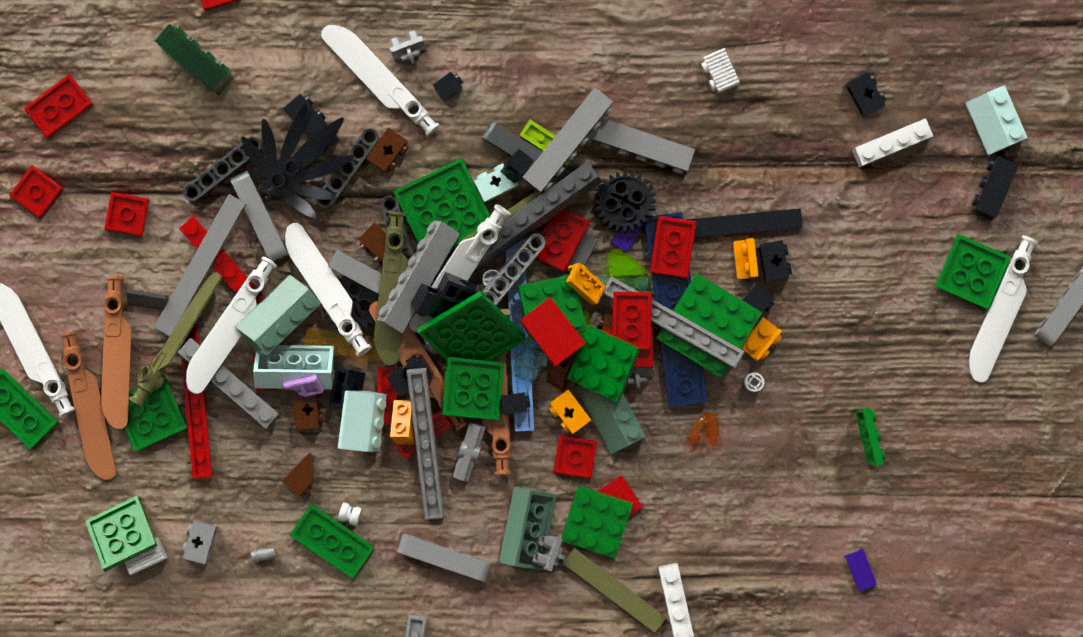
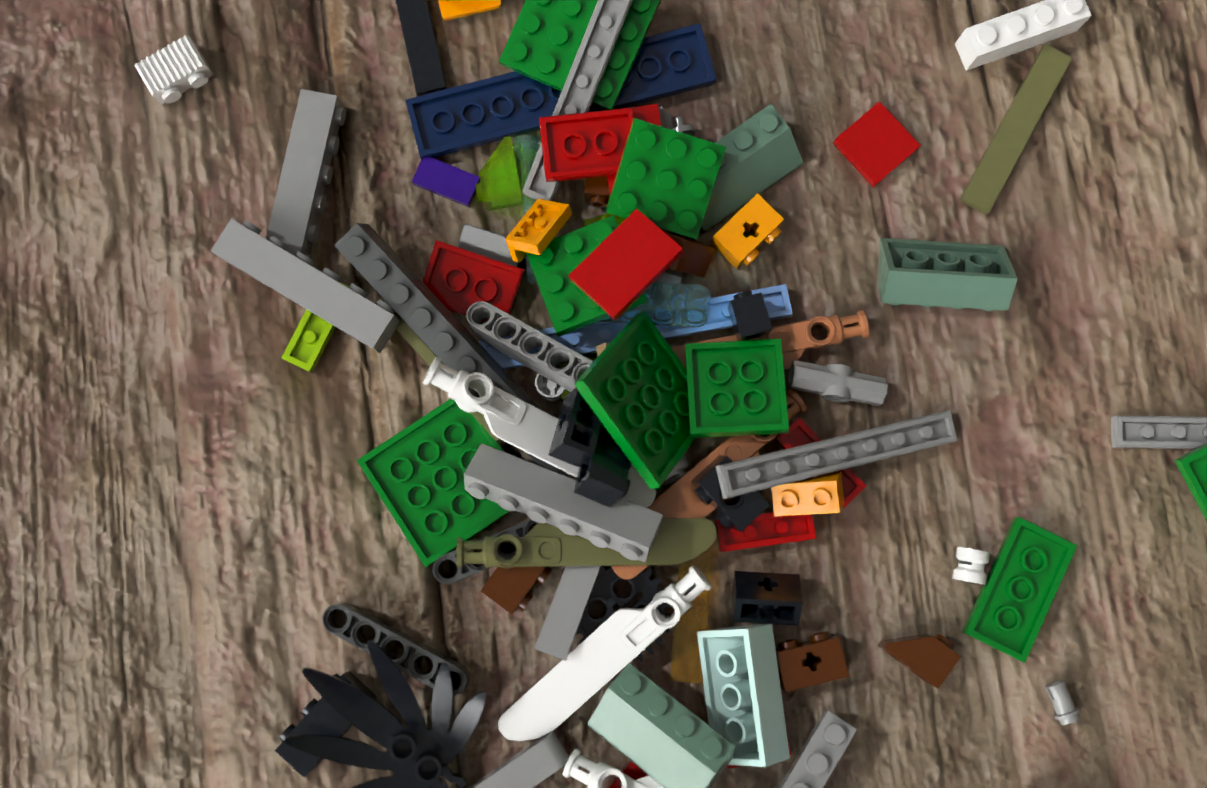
camera: 90 degrees left, 5 degrees down
lavender tile [283,375,324,397] -> none
white piece [321,25,440,137] -> none
light aqua slope [338,391,387,452] -> none
reddish brown brick [366,127,408,173] -> none
light grey hips [390,30,426,64] -> none
light grey beam [397,533,492,582] -> none
black brick [433,72,463,103] -> none
light aqua brick [474,163,519,203] -> none
dark grey beam [481,121,571,184] -> none
black brick [500,149,534,183] -> none
light grey hips [532,535,566,571] -> none
red tile [553,435,597,479] -> none
green plate [561,485,633,558] -> none
black gear [594,171,657,233] -> none
red tile [650,216,696,279] -> none
clear orange plant [687,412,720,444] -> none

